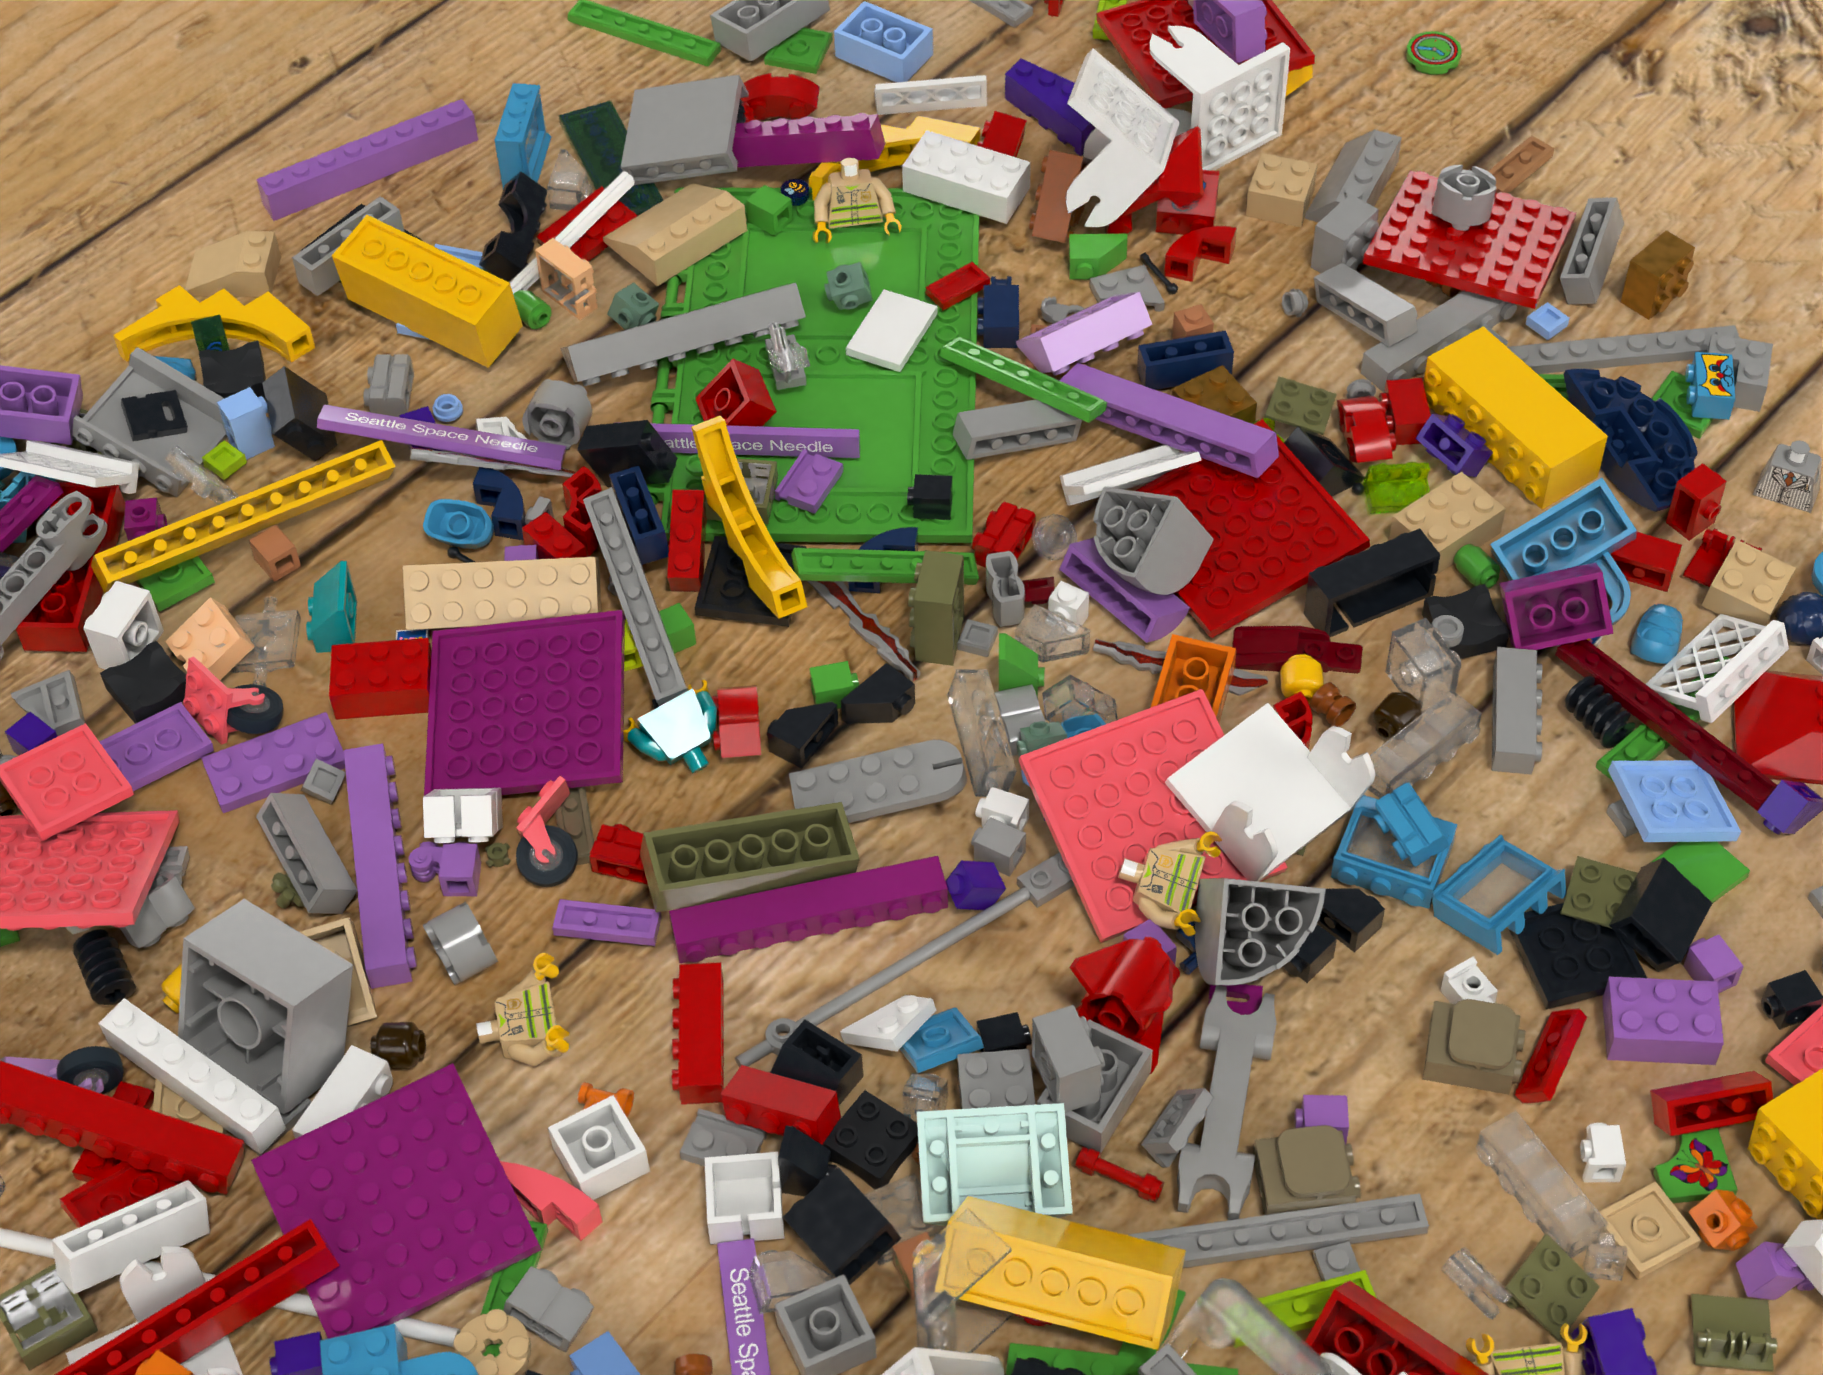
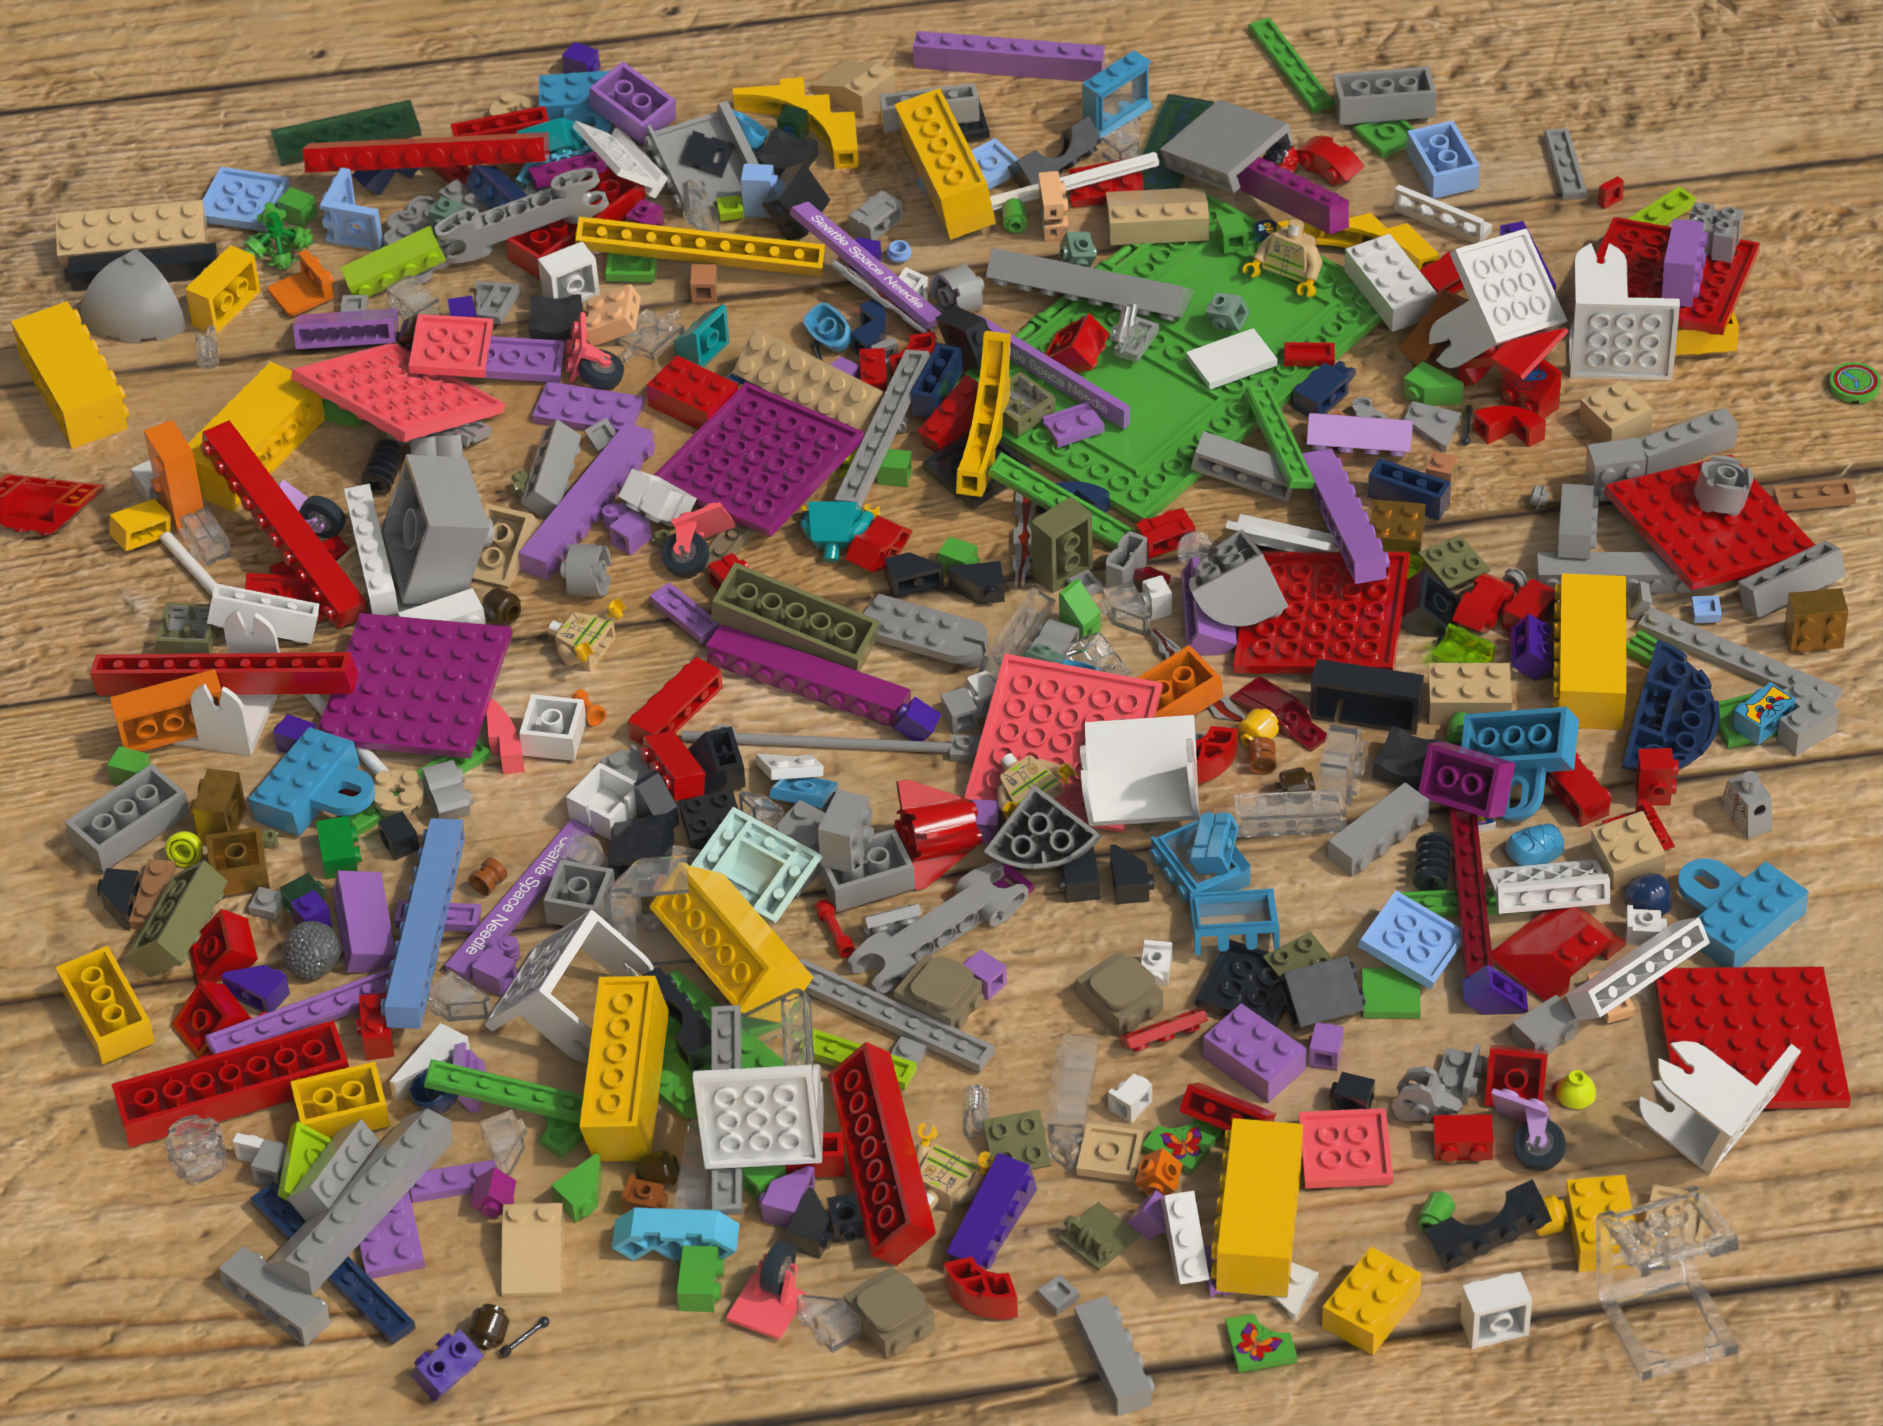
camera: 40 degrees right, 5 degrees down
black brick [907,474,953,520] -> none
light grey tile [1430,615,1464,648] -> none

